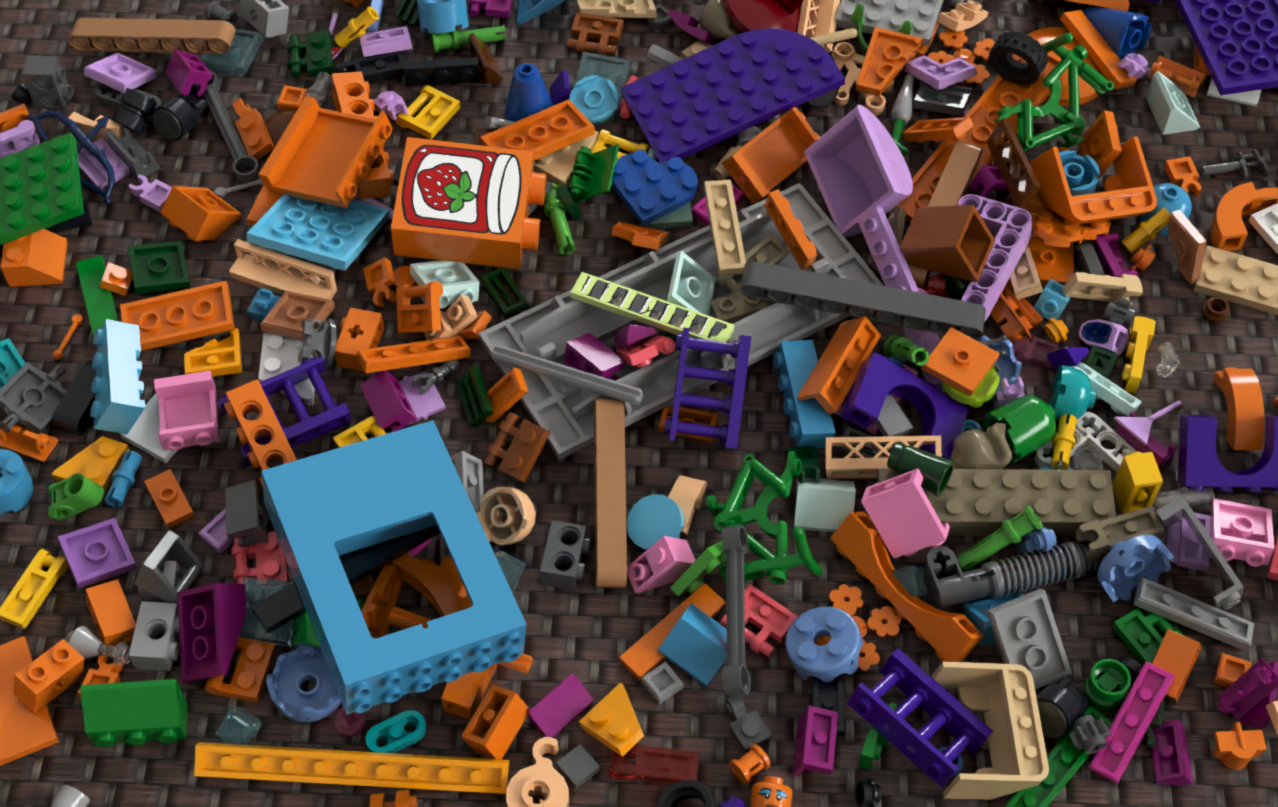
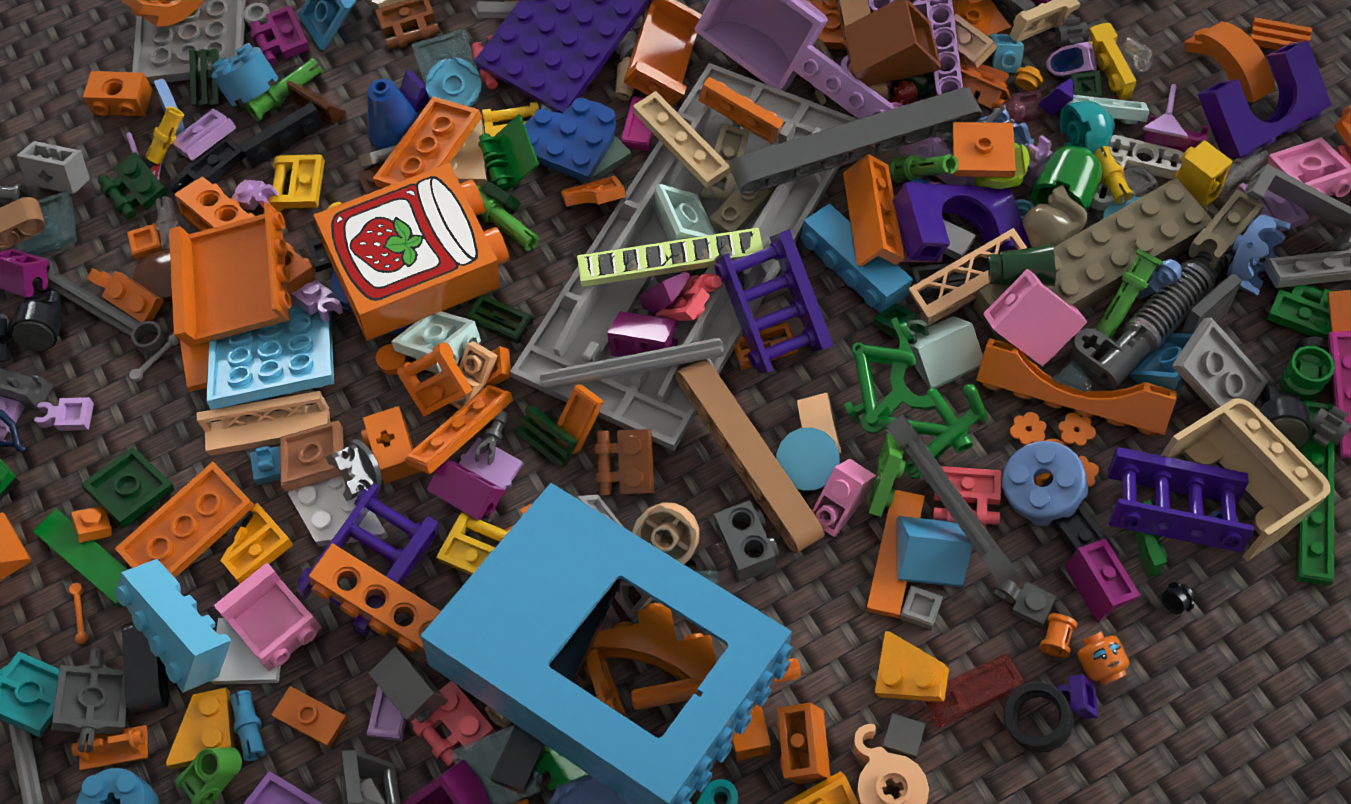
camera: 25 degrees left, 5 degrees up
orange slope [161,186,242,242] -> none
orange plate [363,257,396,308] -> none
magenta slope [528,674,594,738] -> none
none -> lavender plate [291,280,343,322]
none -> dark grey tile [1181,274,1243,334]

